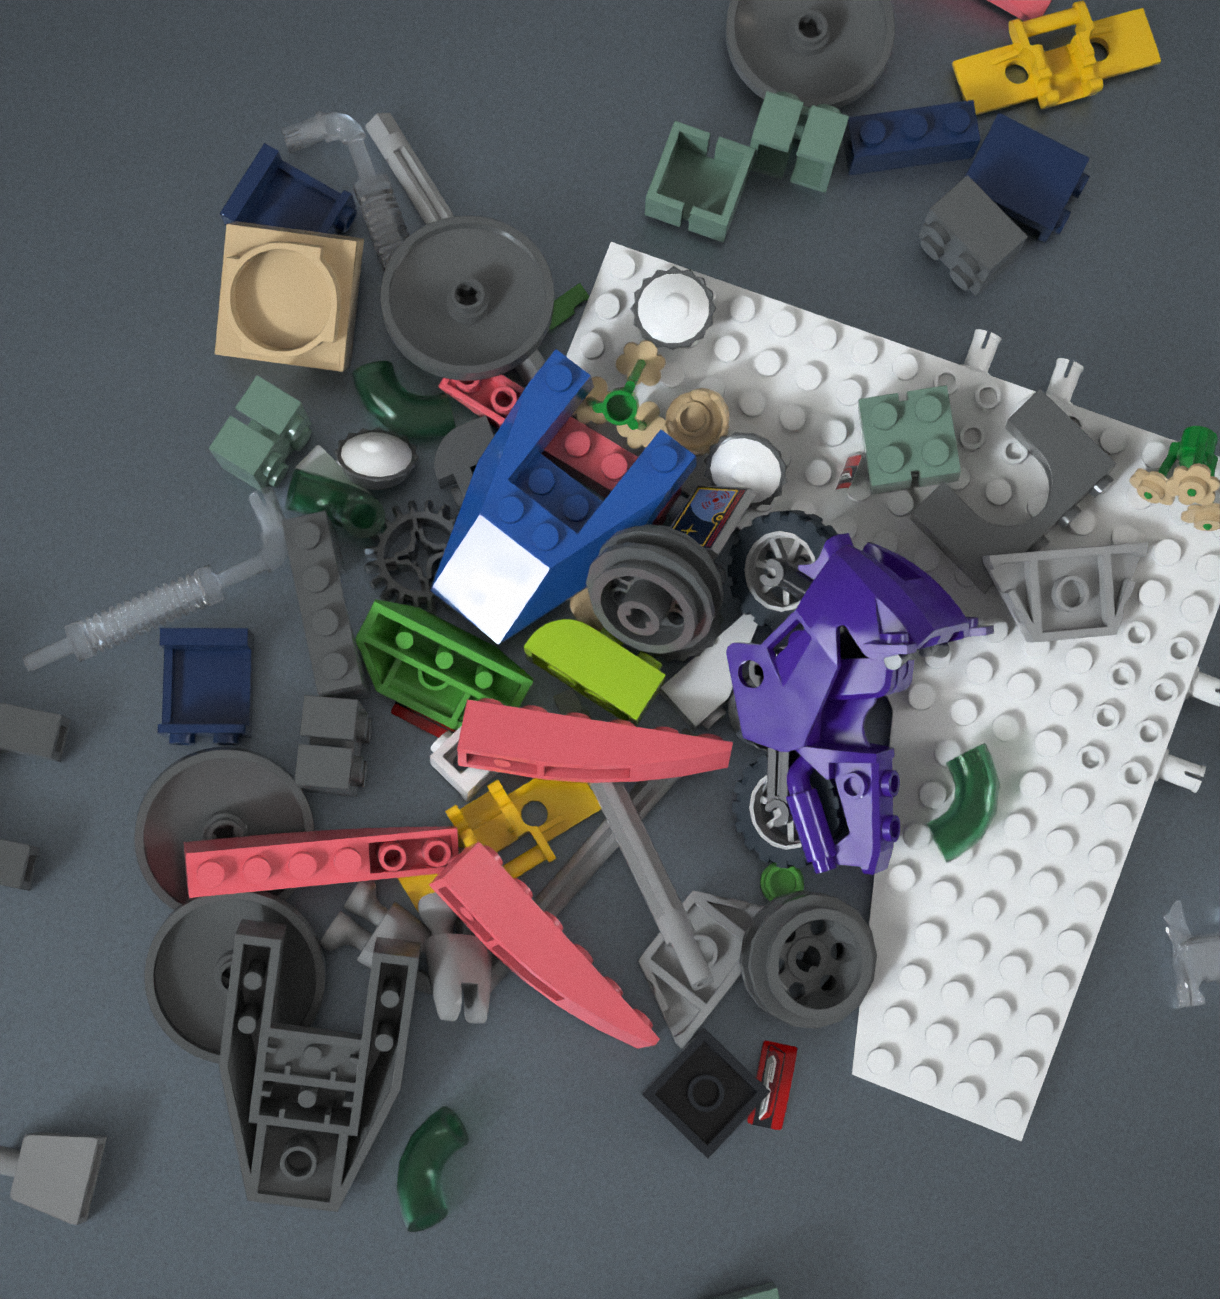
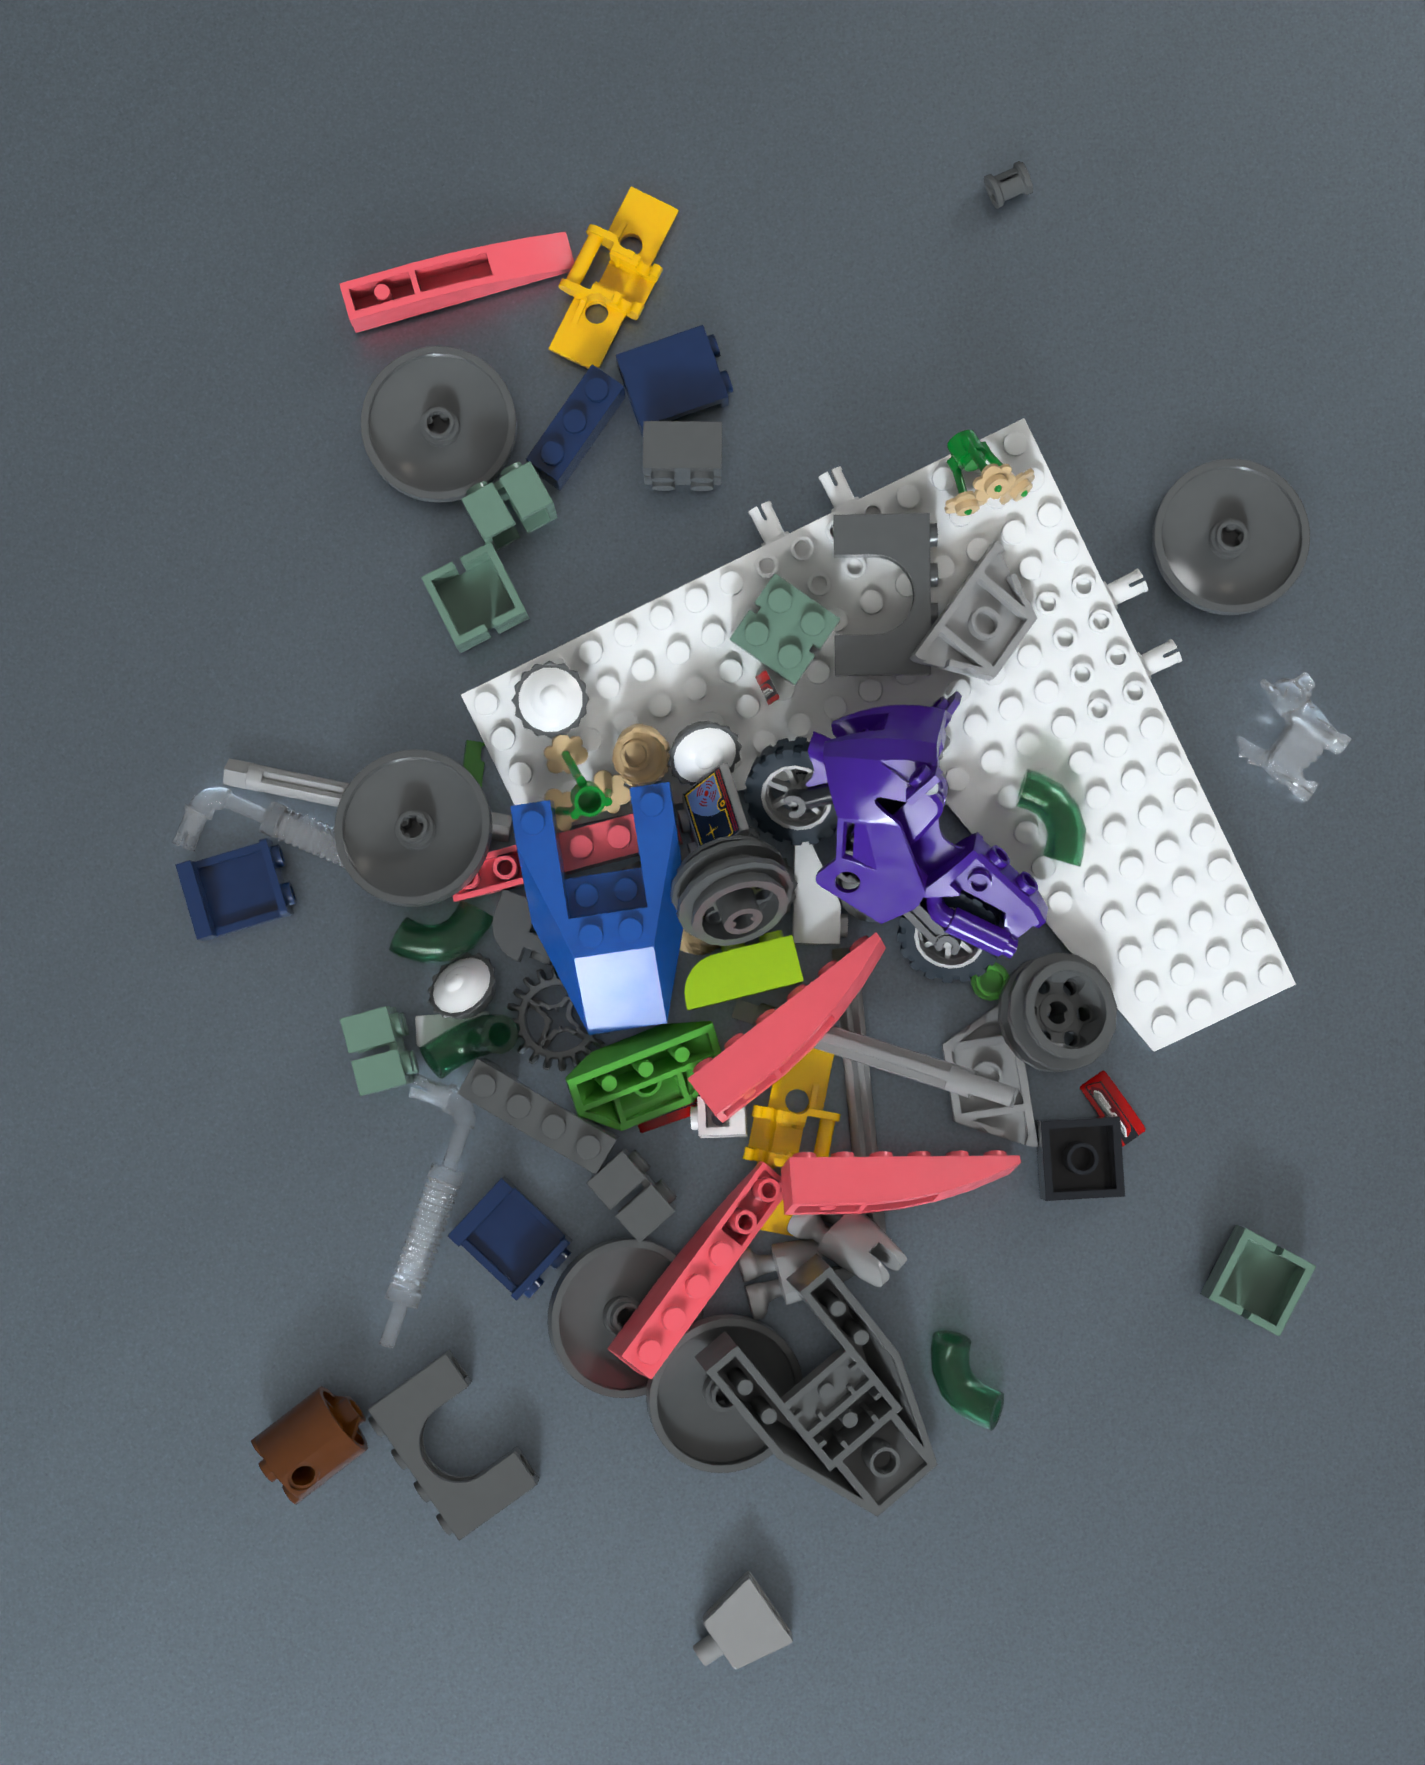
camera: 45 degrees left, 5 degrees up
tan container [215,221,364,372] -> none

